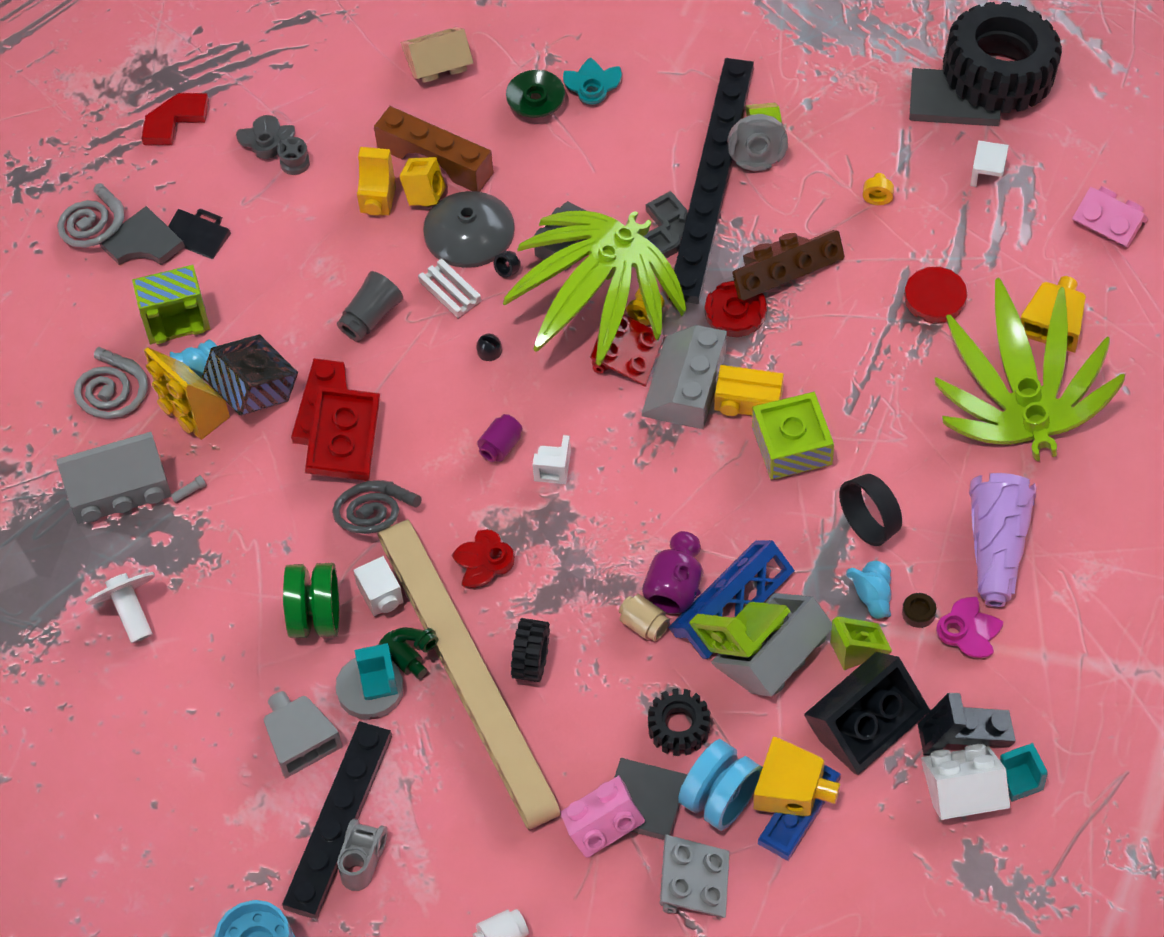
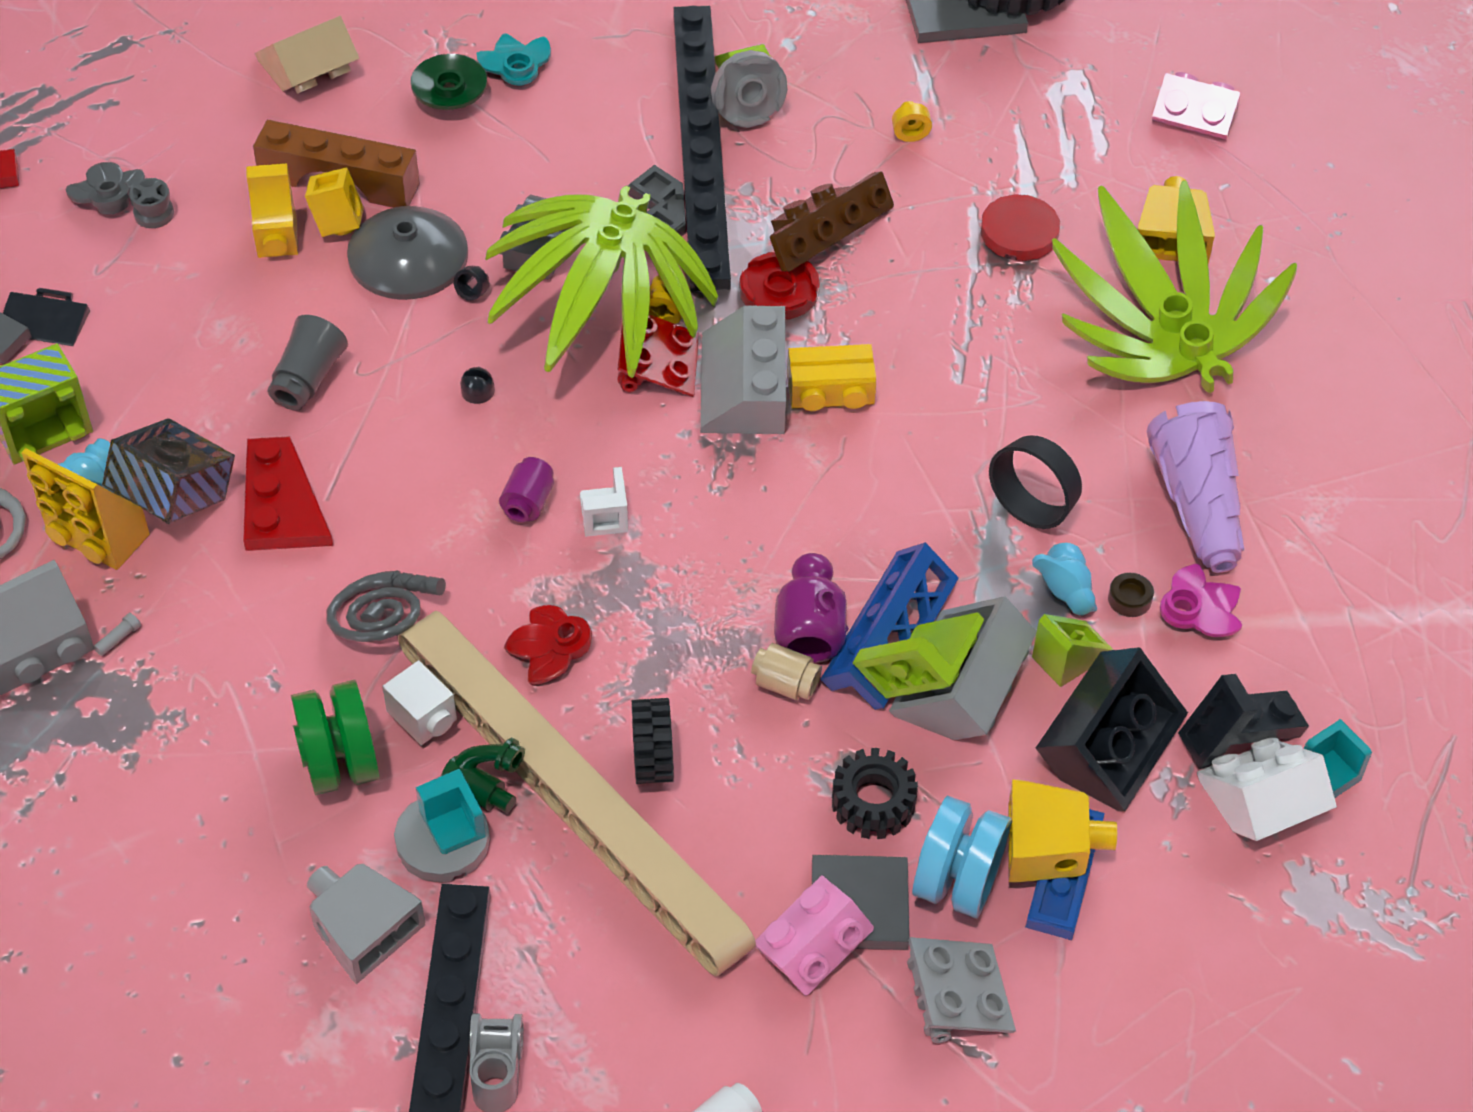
camera: 20 degrees left, 5 degrees down
white piece [85,572,155,644] -> none
red tile [305,386,380,481] -> none
white tile [418,258,482,318] -> none
lime container [752,391,834,480] -> none
white panel [970,140,1009,187] -> none

